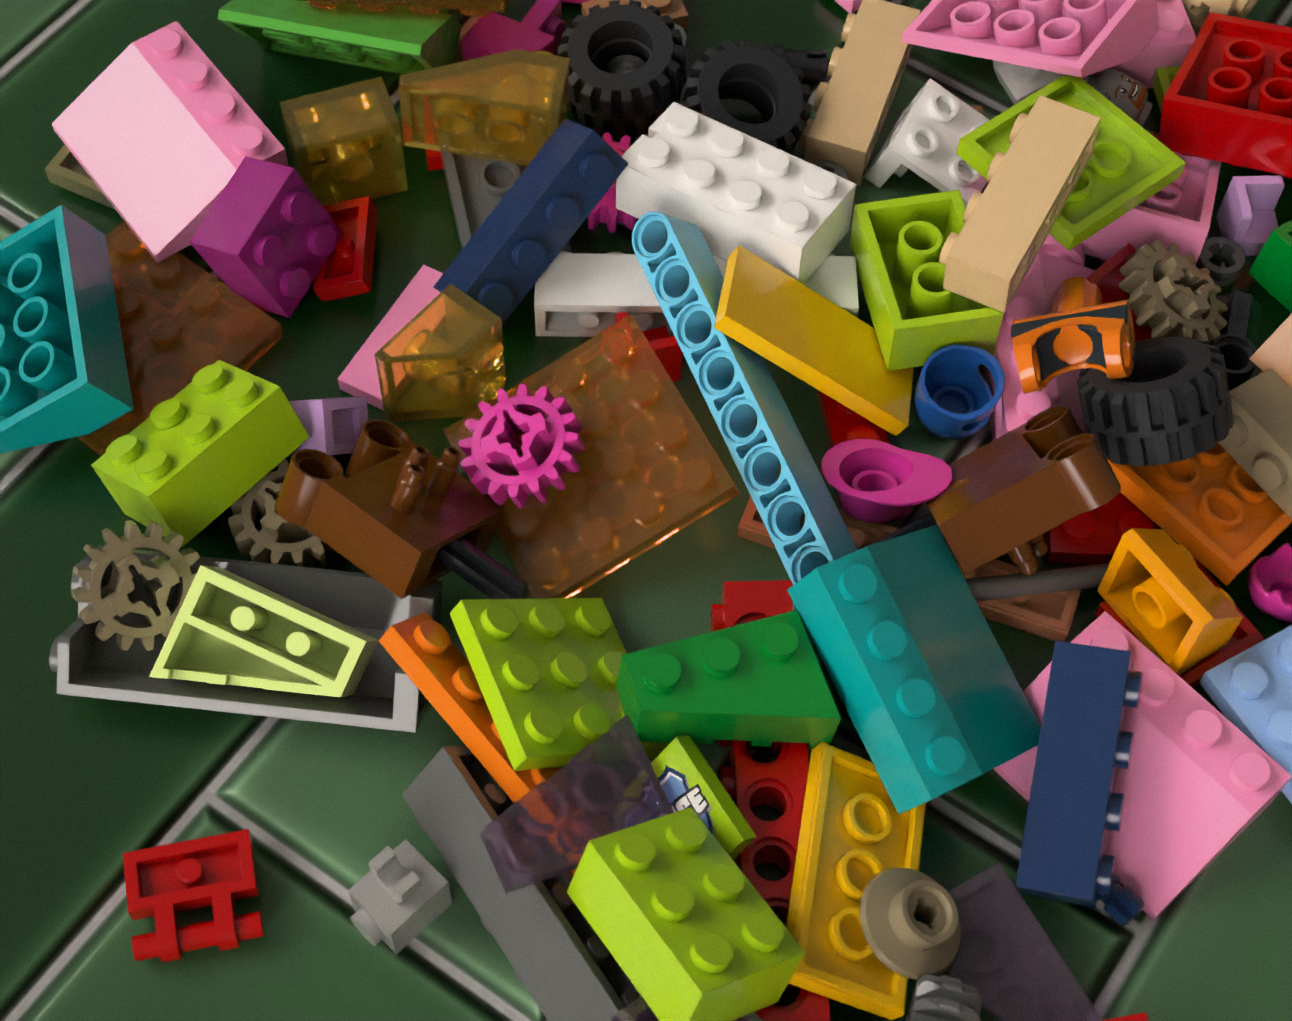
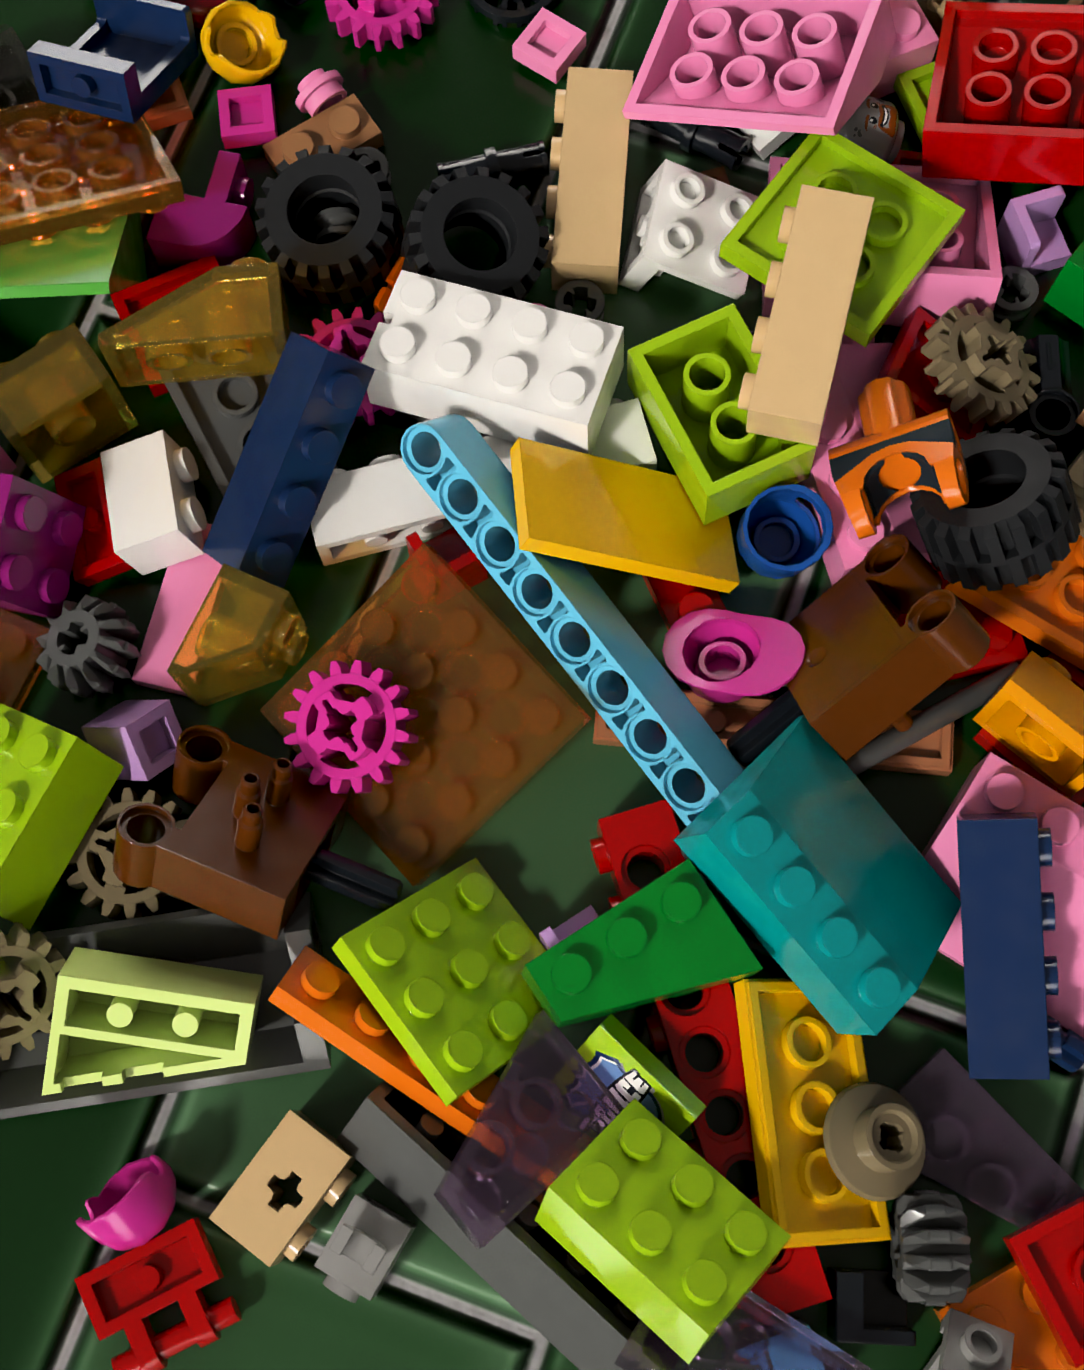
camera: 10 degrees left, 15 degrees up
none -> dark grey gear [36,594,142,699]
none -> dark pink hair [75,1155,177,1251]
none -> white brick [100,429,207,575]
none -> tan brick [209,1109,357,1267]
none -> black pin [640,120,751,172]

